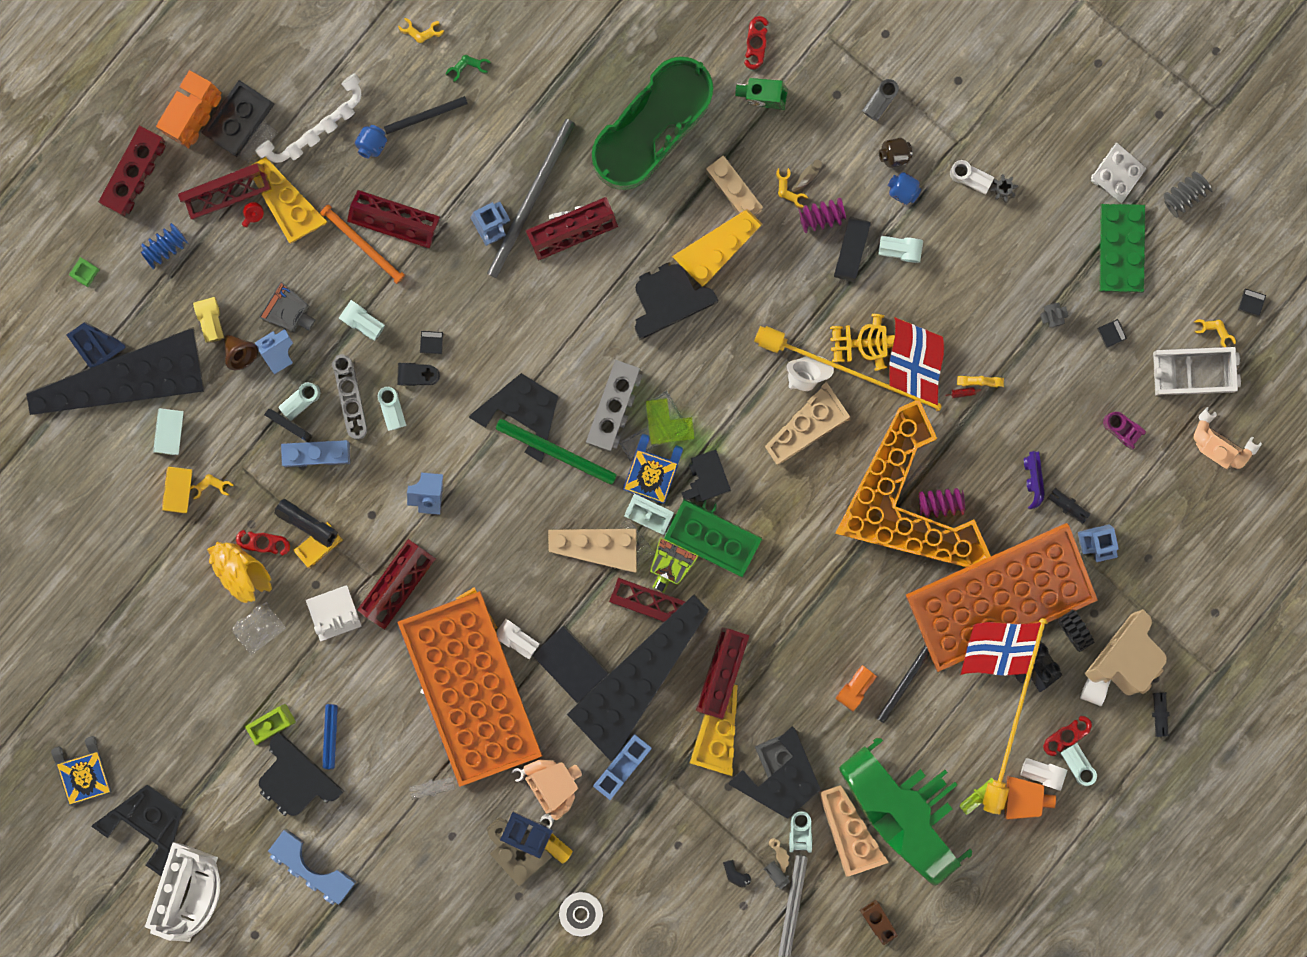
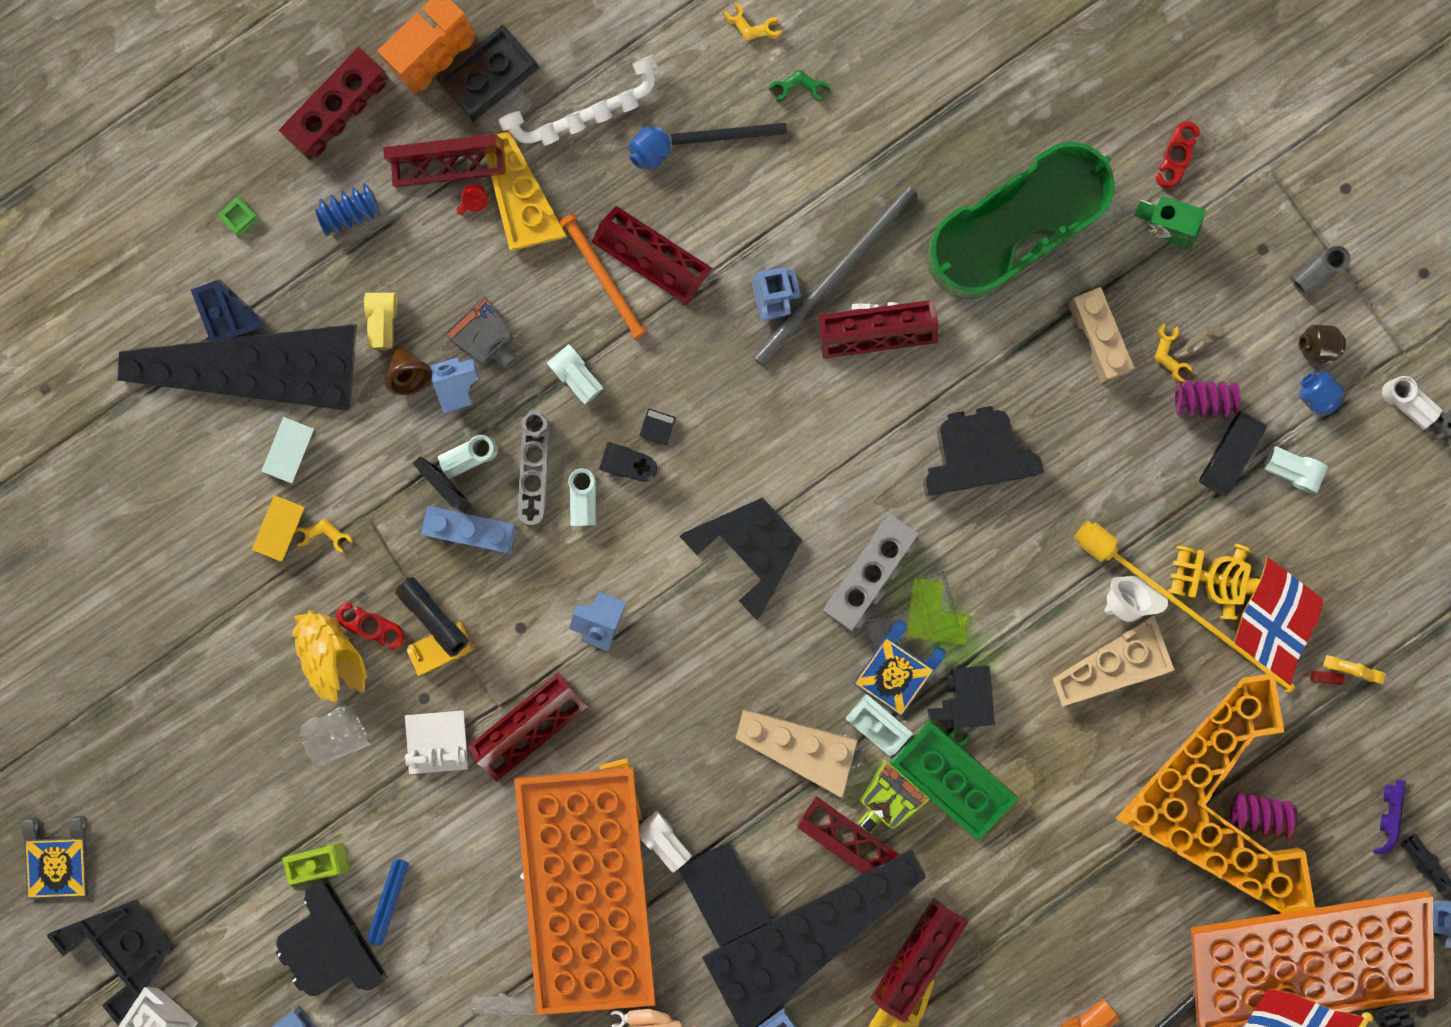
camera: 15 degrees right, 0 degrees up
green axle [496,419,617,484] -> none
yellow wing [672,209,763,287] -> none

